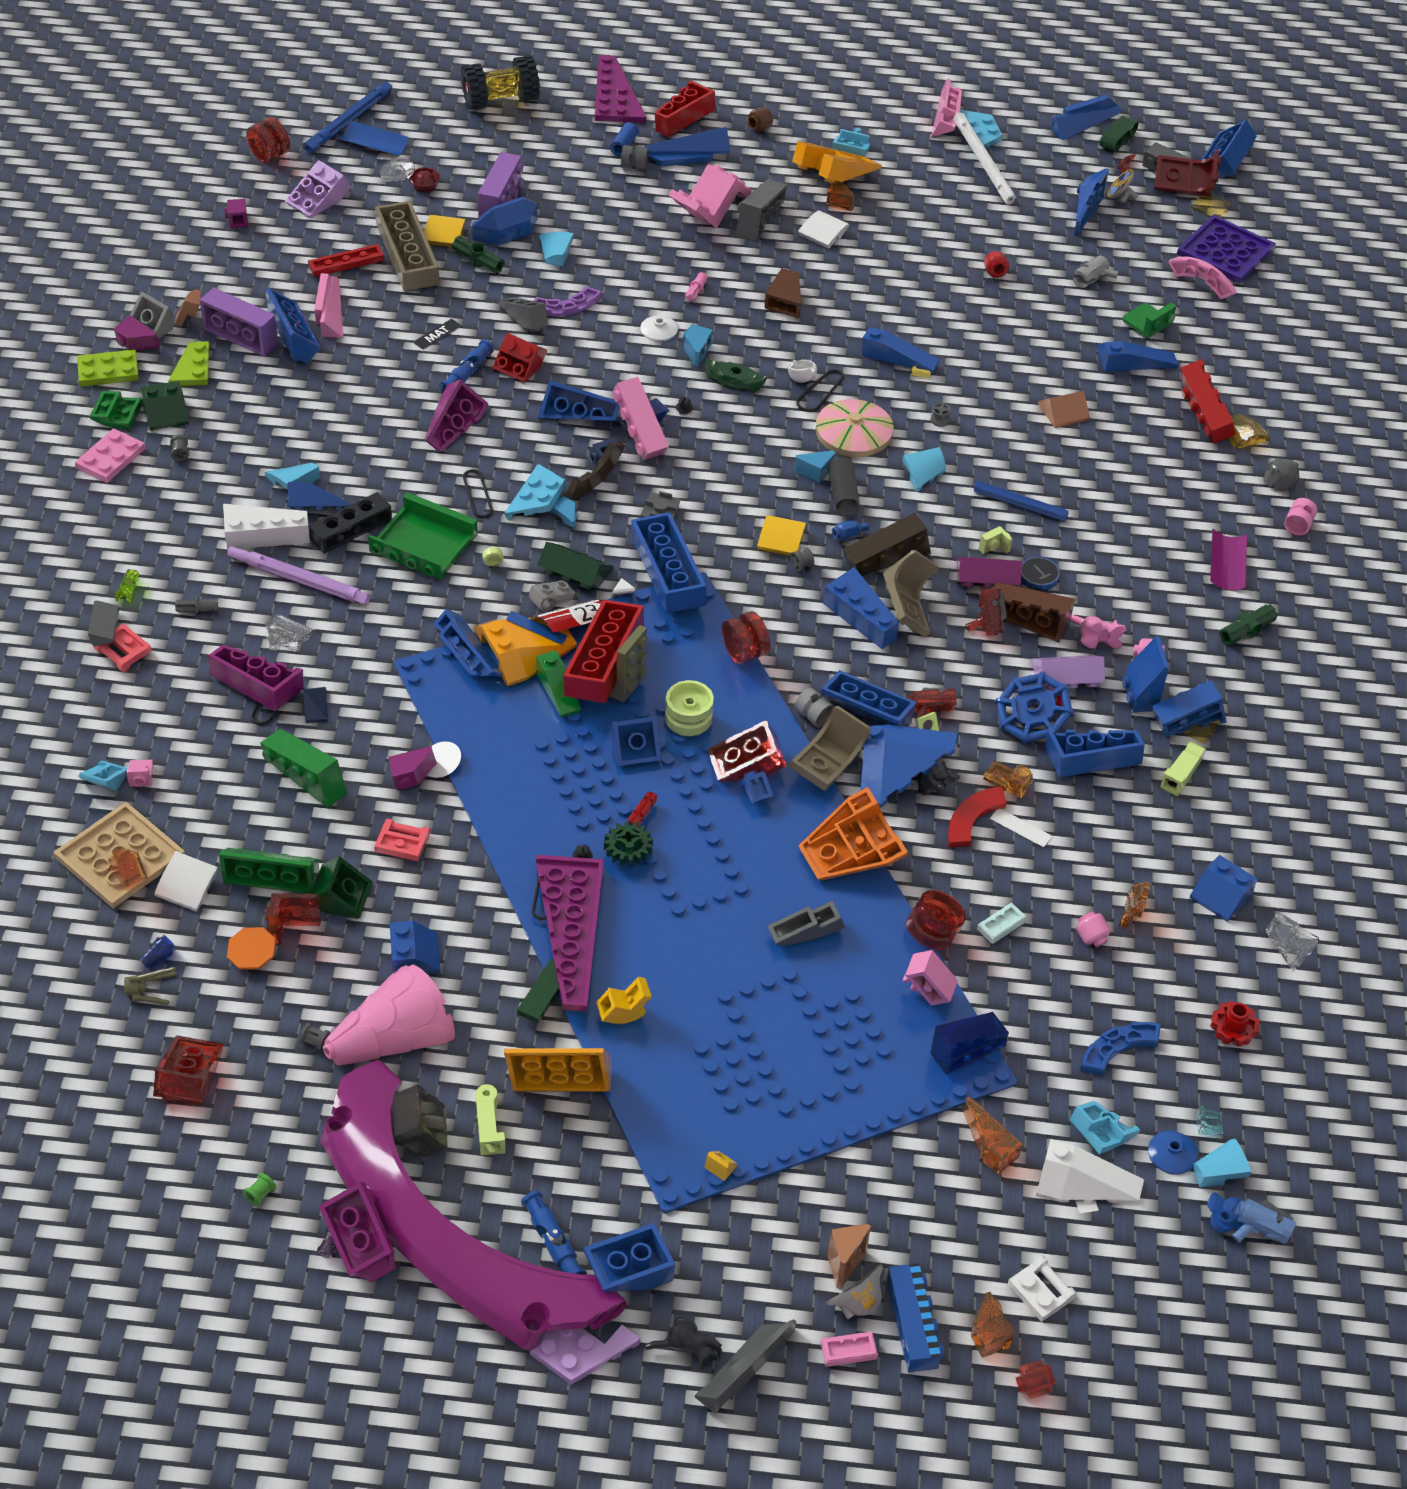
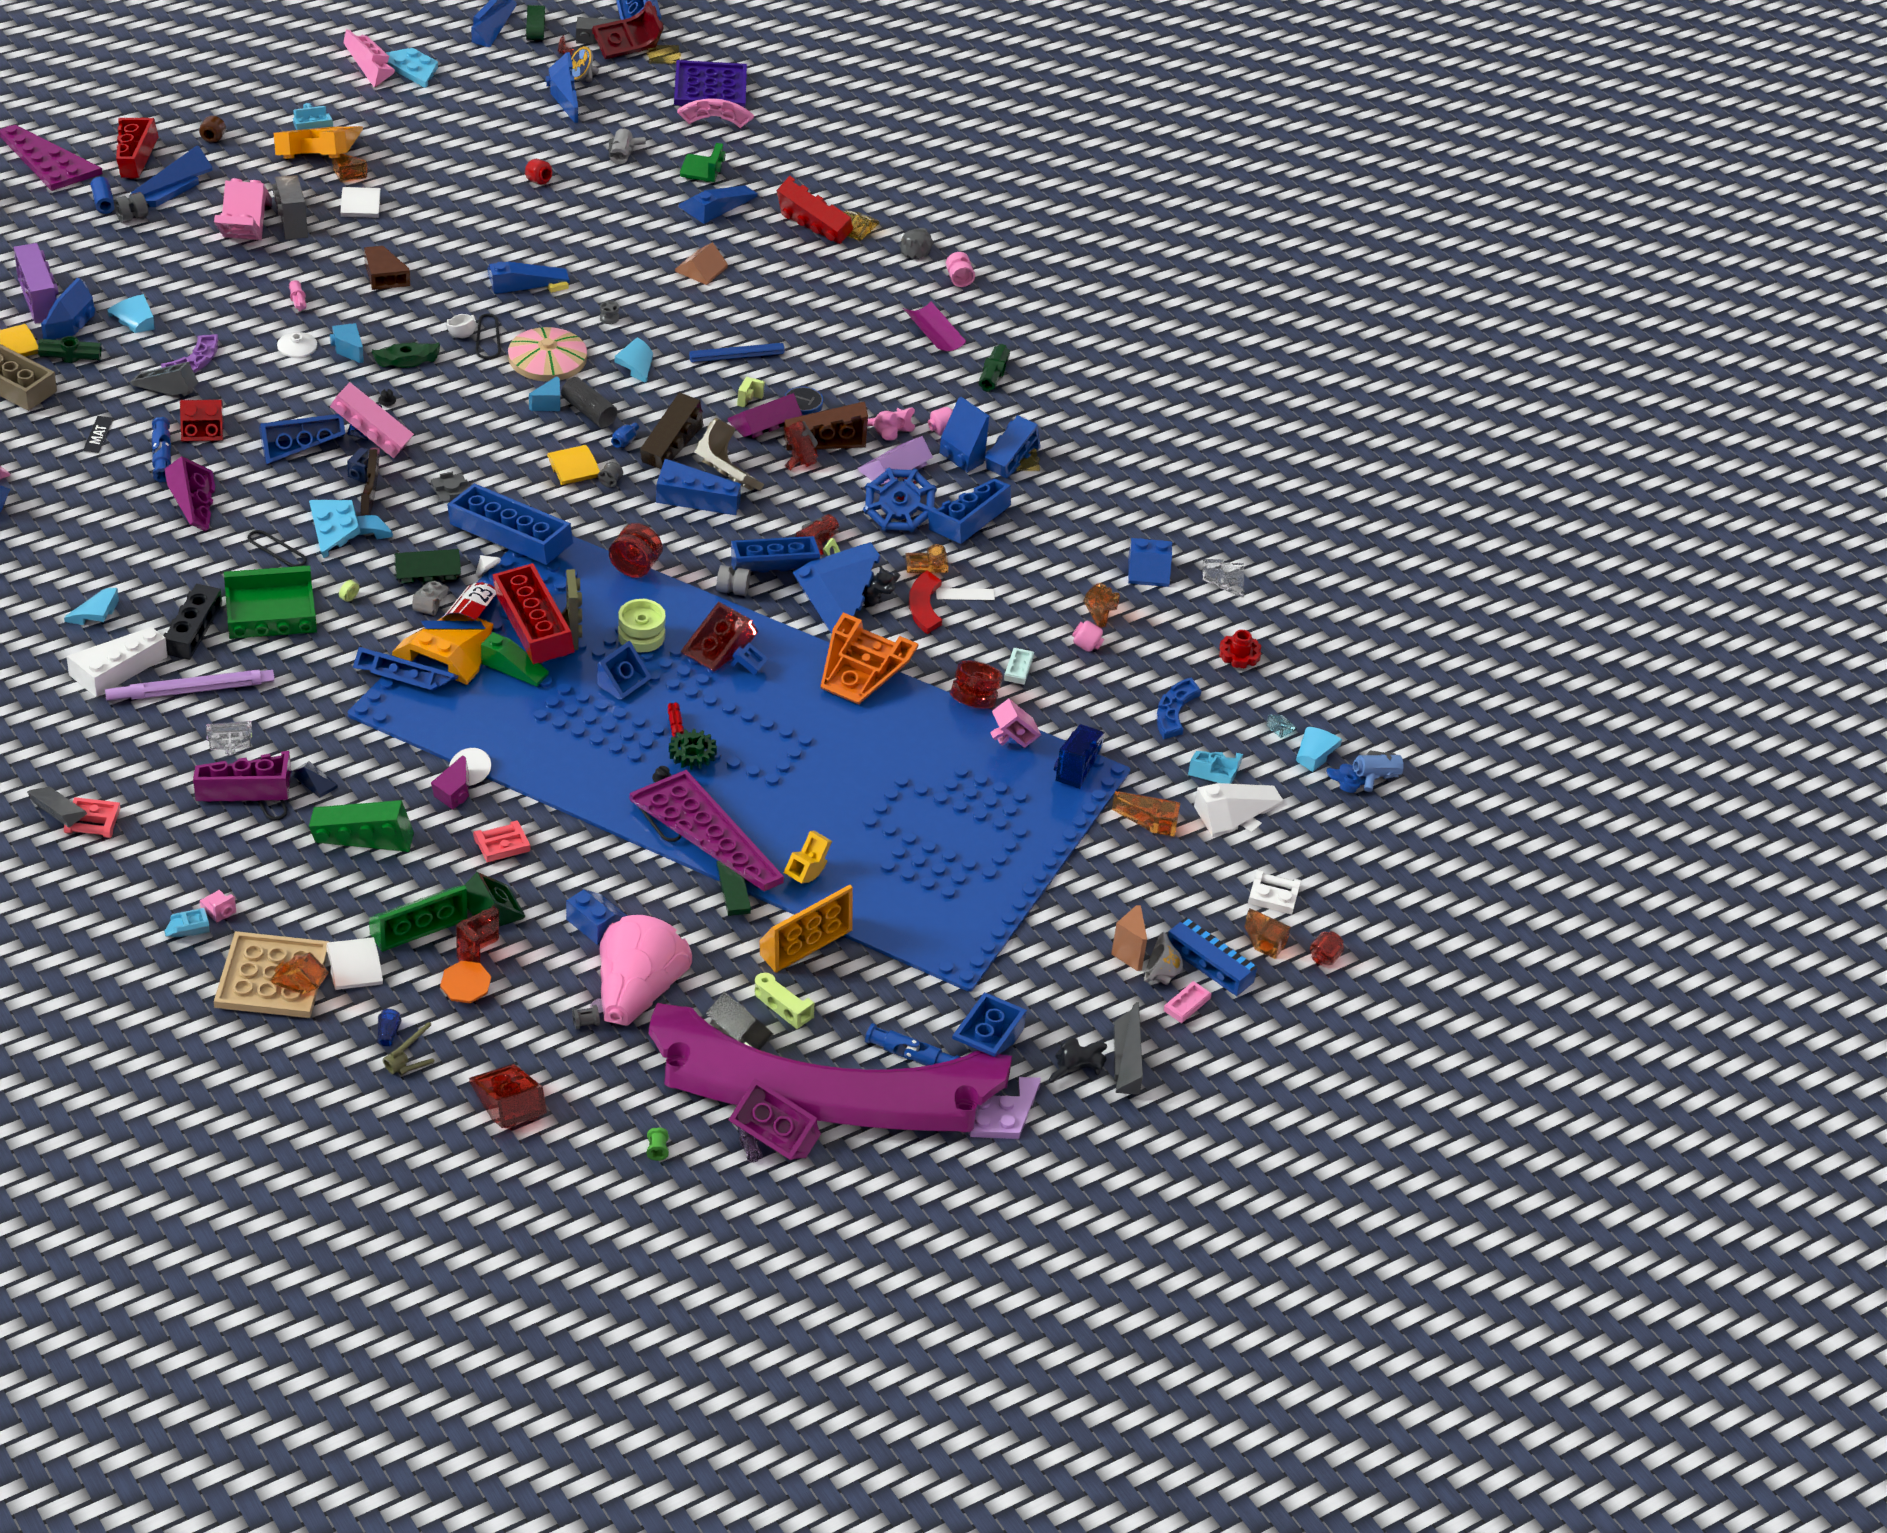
camera: 40 degrees left, 5 degrees down
clear neon green bar [115,569,140,603] -> none
dark grey axle [175,597,218,614] -> none
blue slope [288,482,351,511] -> none
yellow slope [704,1151,737,1181] -> none
dark grey slope [768,901,845,946] -> none
dark tan bracket [789,706,871,791] -> none
white piece [953,112,1016,205] -> none
blue dish [1148,1131,1198,1174] -> none
yellowish green leg [1160,741,1206,796] -> none

